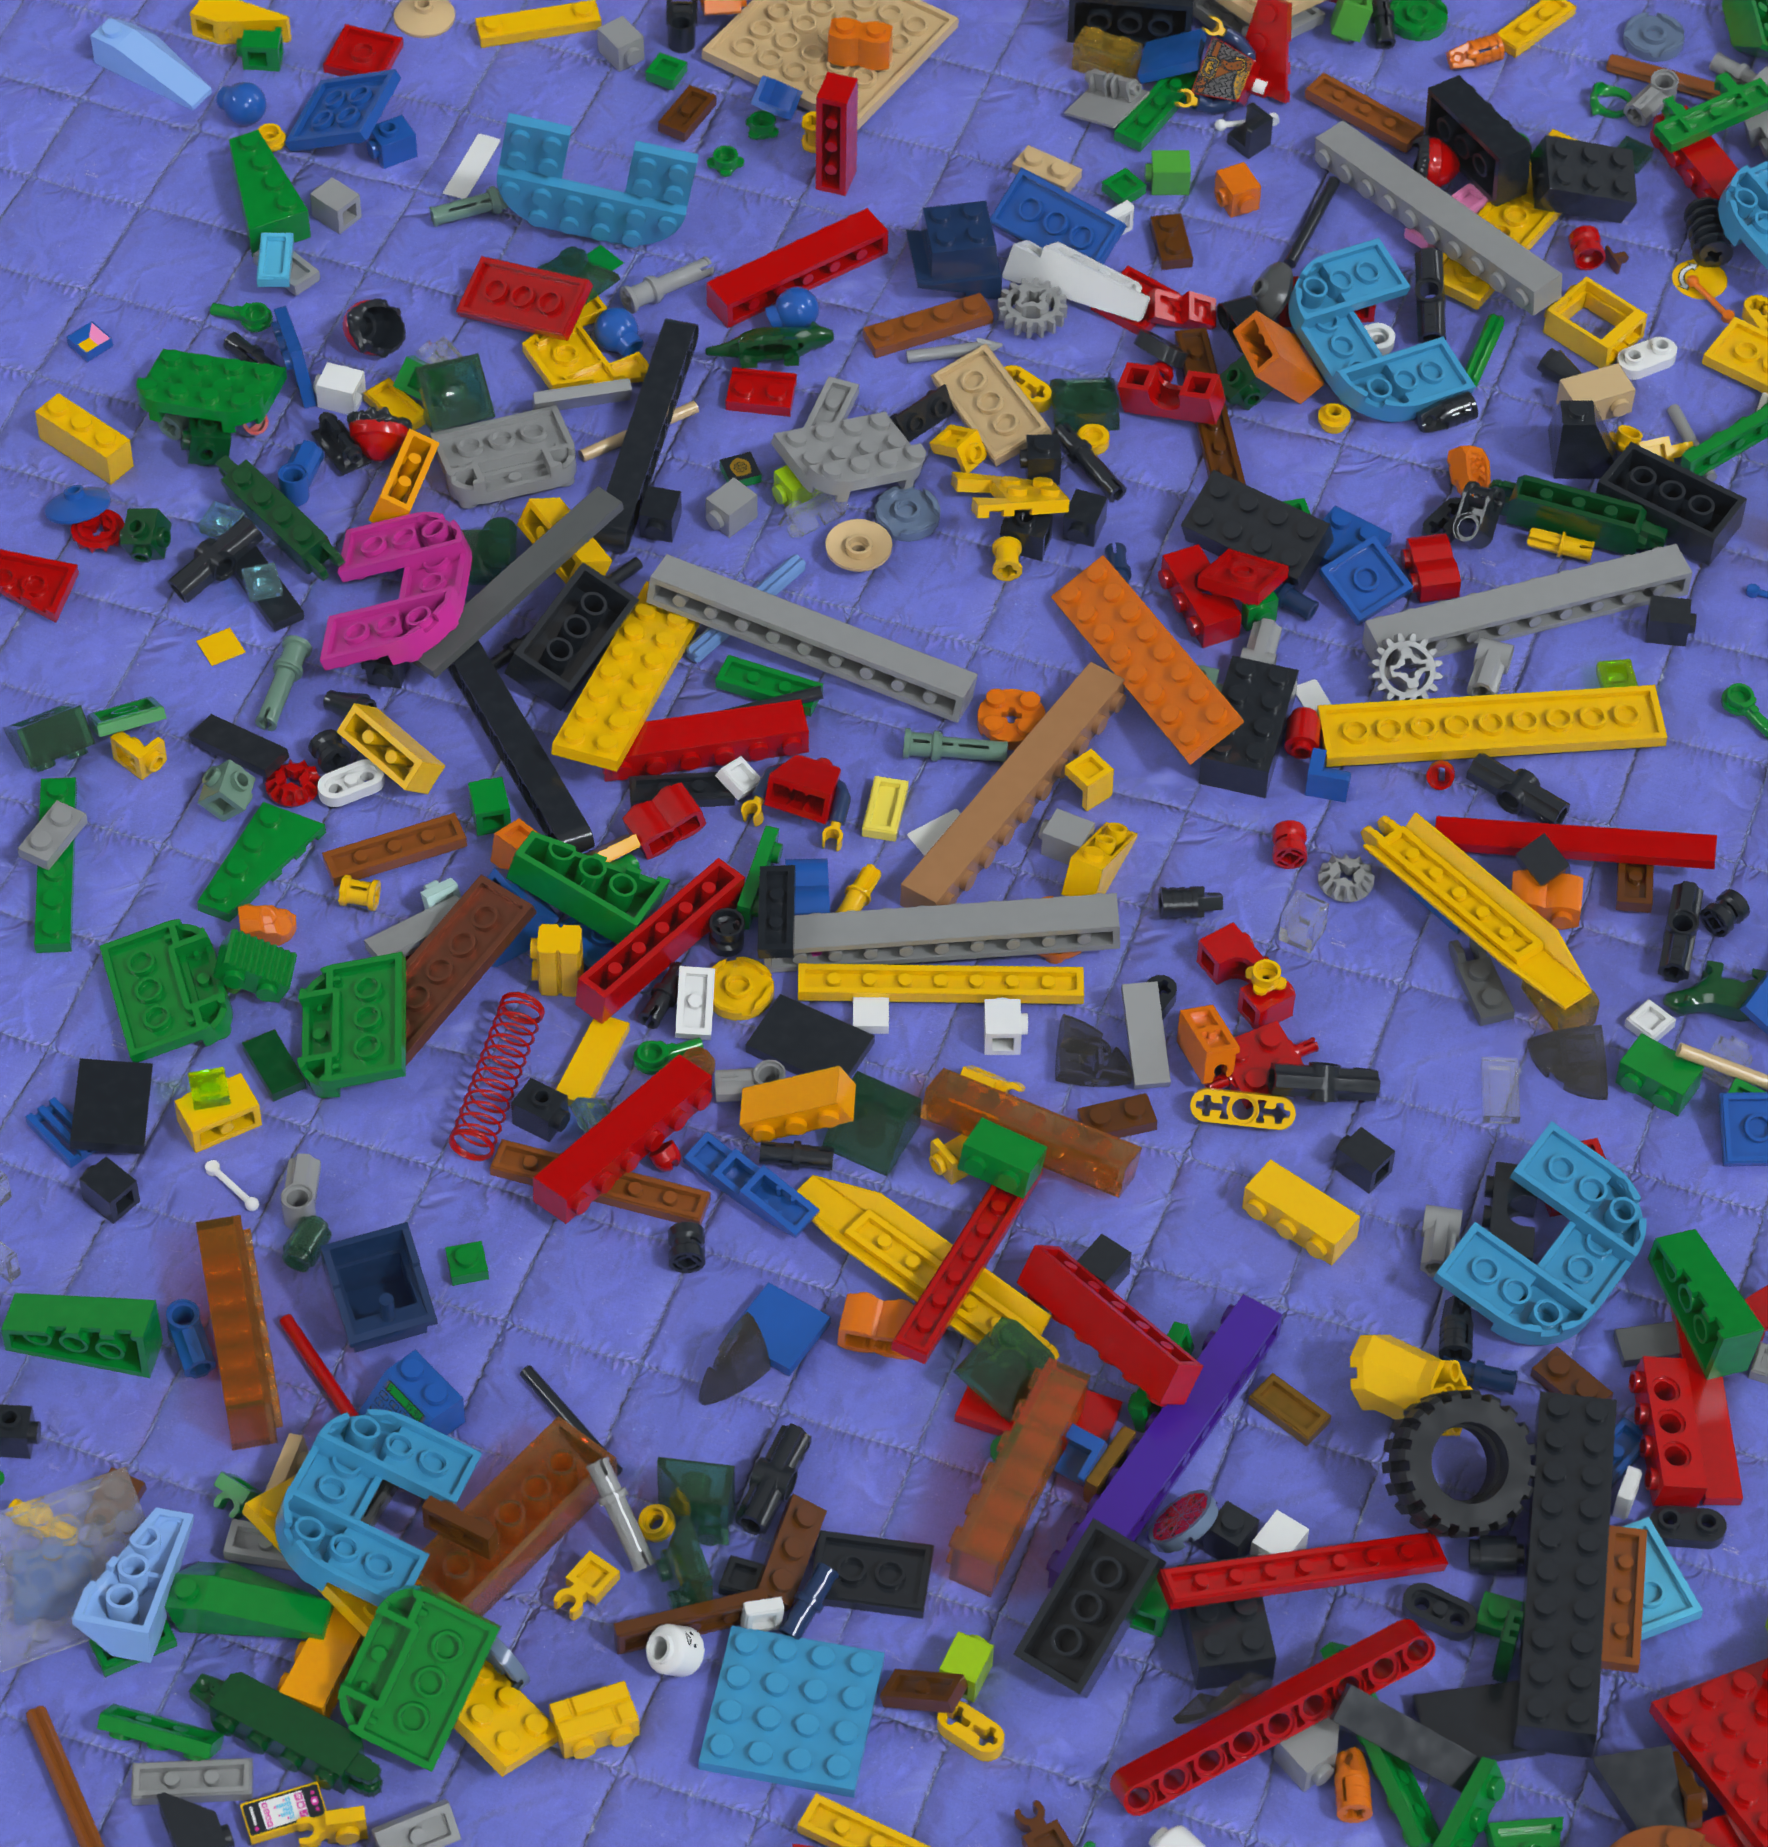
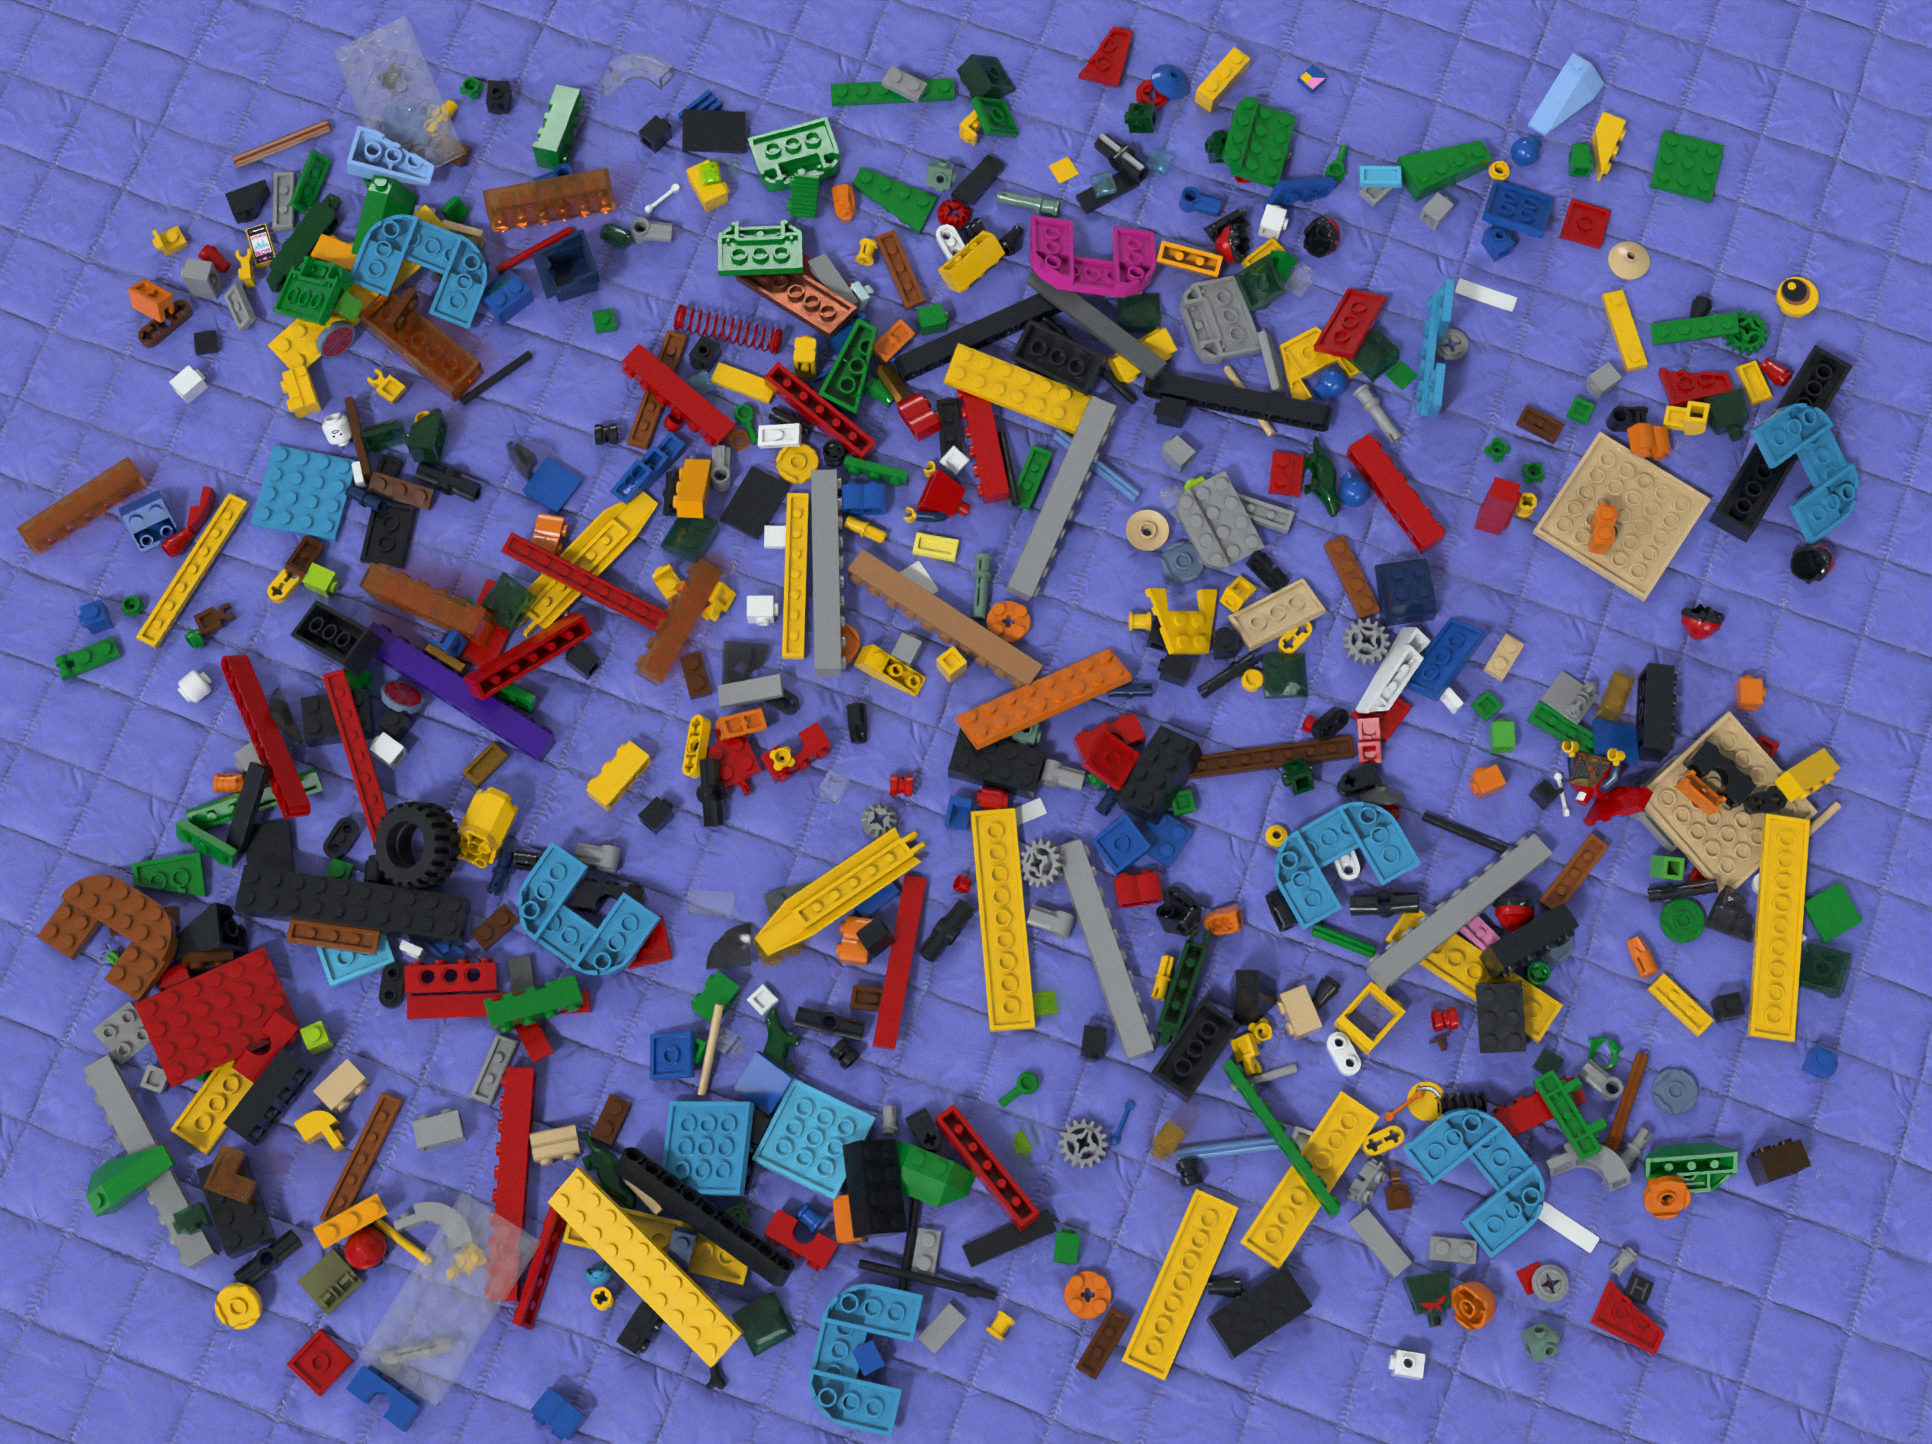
camera: 90 degrees right, 20 degrees up
dark green hinge [215,455,345,581] -> none
black pin [223,332,281,367] -> none
dark green tile [242,1029,306,1102] -> none
sand green pin [429,186,510,227] -> none
light grey pin [585,1456,656,1572] -> none
tile [719,452,762,486] -> none
blue panel [750,75,803,120] -> none
black plate [757,865,796,959] -> none
light grey piece [906,337,1003,363] -> none
green brick [958,1117,1048,1199] -> none
red arch [1117,362,1226,425] -> none
reddish brown plate [1150,213,1193,270] -> none
orange brick [1233,310,1325,404] -> none
dark green tile [1492,1608,1524,1682] -> none

